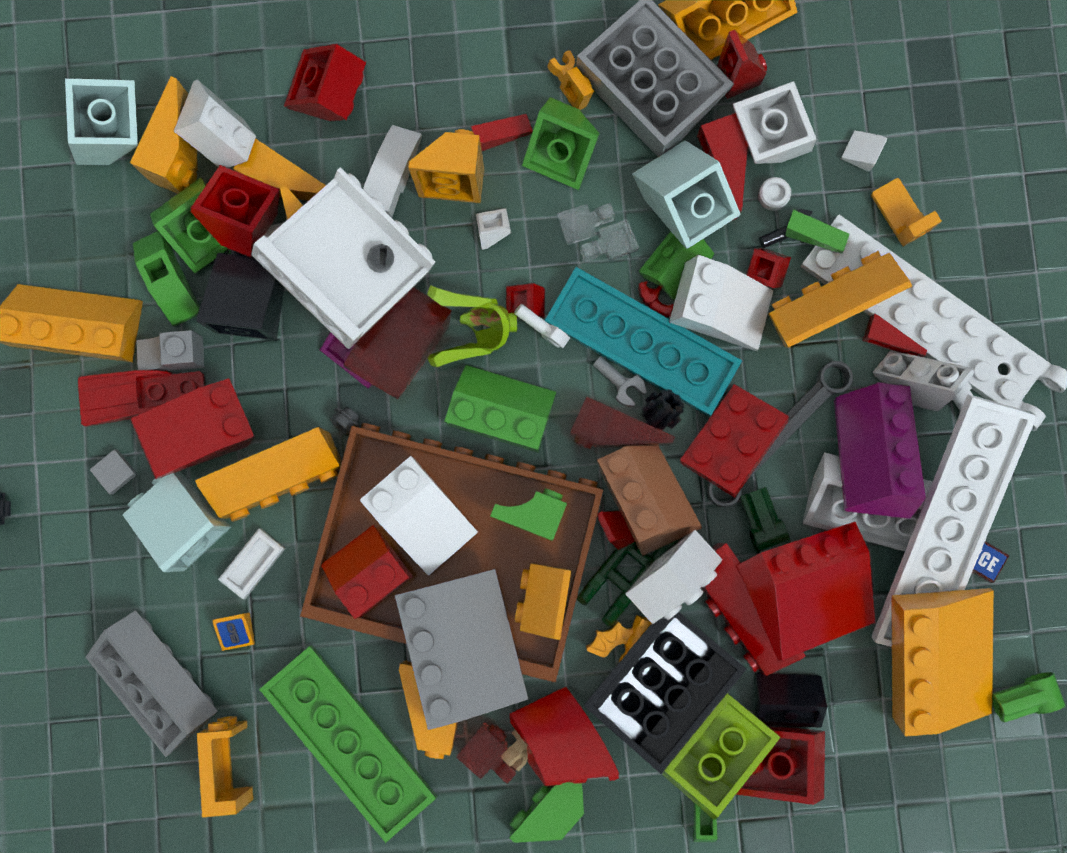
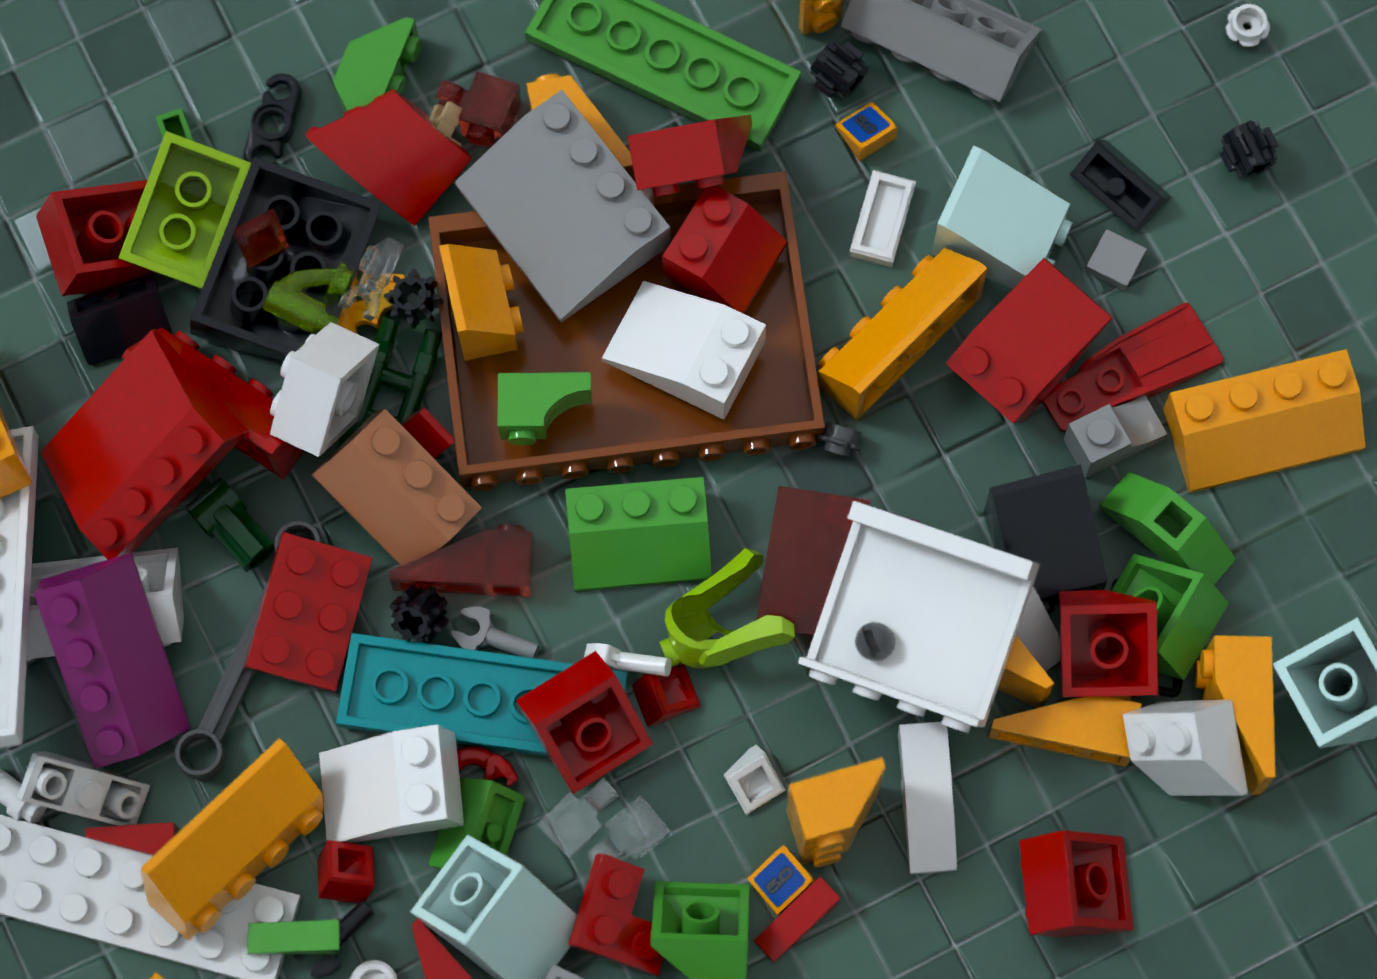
camera: 155 degrees right, 10 degrees down
none -> clear red slope [233,208,289,268]
none -> black piece [243,73,302,165]
none -> clear neon green plant [262,262,354,333]
none -> clear plate [338,237,404,321]
none -> black gear [384,269,444,329]
none -> red slope [515,651,653,794]
none -> red plate [568,854,664,976]
none -> red slope [627,115,752,197]
none -> slope [747,845,814,916]
none -> black gear [810,40,868,99]
none -> black slope [1070,139,1171,232]

